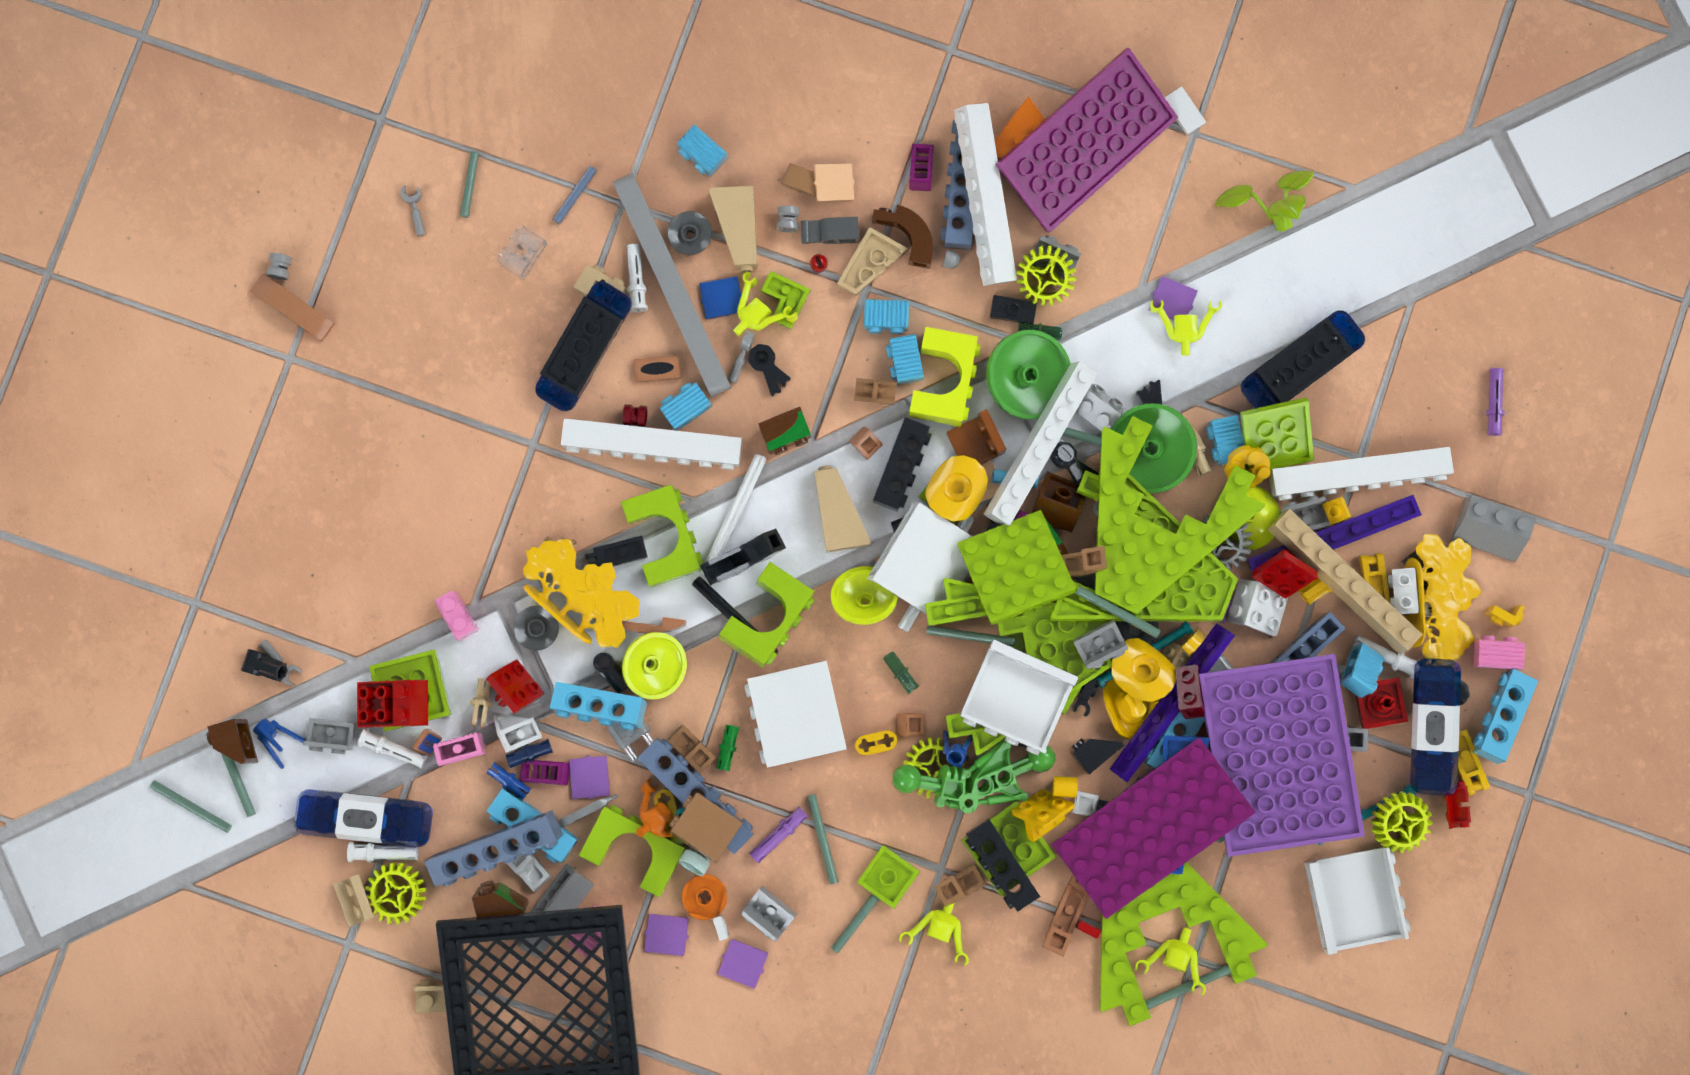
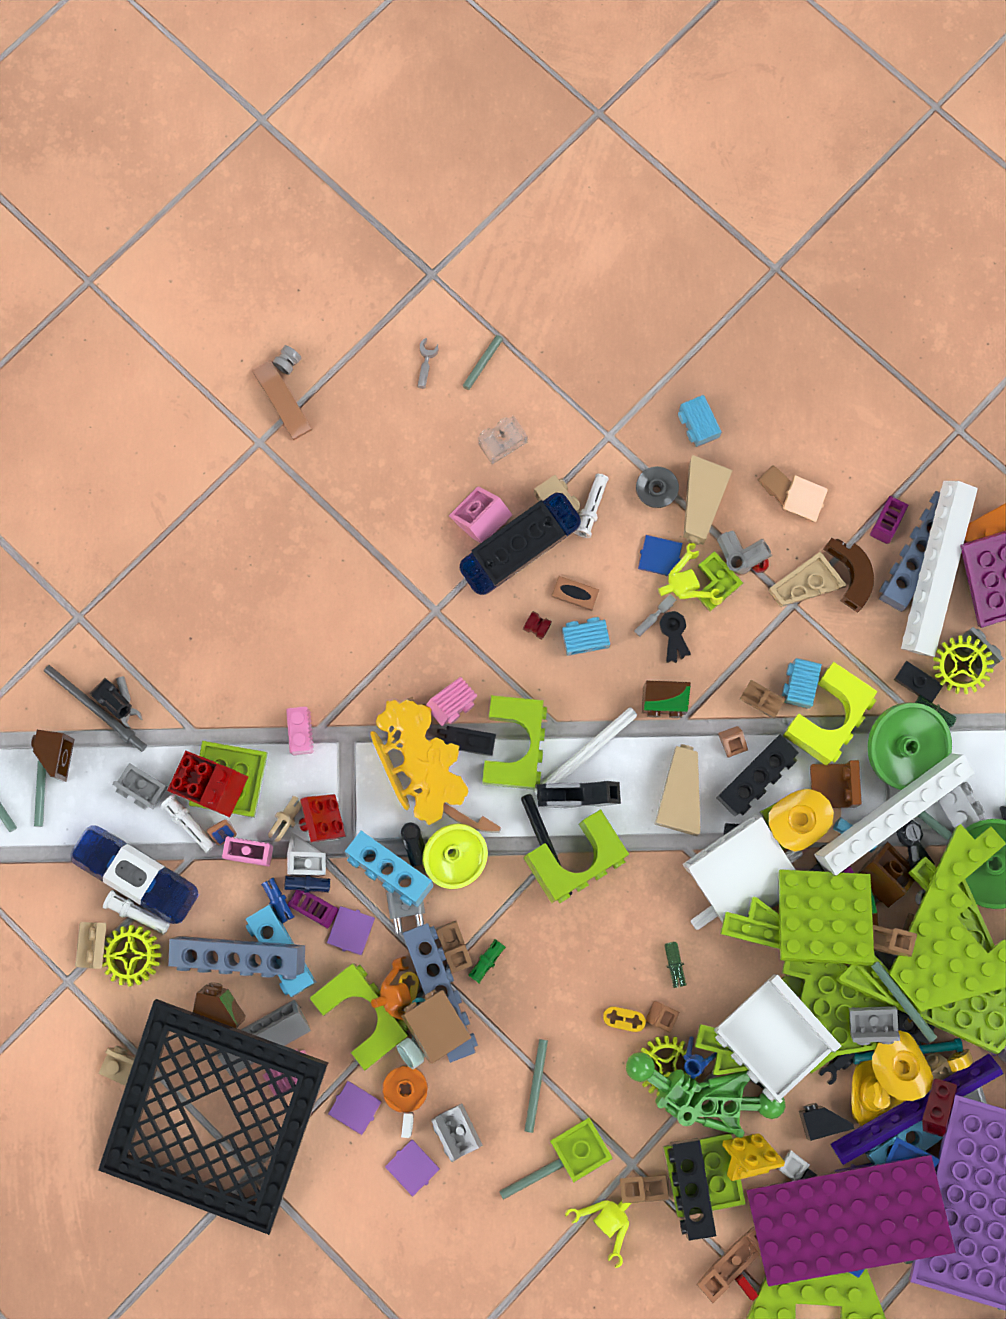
camera: 25 degrees right, 5 degrees down
blue plant [253,718,306,769] -> none
white slope [508,843,552,892] -> none
dark grey dish [514,606,559,651] -> none
sand blue bar [553,166,597,224] -> none
light grey piece [560,794,618,827] -> none
white brick [561,418,743,470] -> none
light grey beam [613,173,731,397] -> none
white panel [744,661,847,768] -> none
medium lavender pin [749,807,809,863] -> none
light grey wheel [777,206,799,233] -> none
dark grey piece [801,217,859,244] -> none
neon yellow dish [831,566,898,625] -> none
medium azure brick [864,299,909,334] -> none
sand green bar [926,626,1016,647] -> none
light grey hinge [942,250,960,269] -> none
yellow piece [1052,776,1078,798] -> none
none -> dark grey bar [44,665,147,752]
none -> bright pink brick [426,677,477,726]
none -> bright pink slope [449,486,513,543]
none -> light grey piece [717,531,772,574]

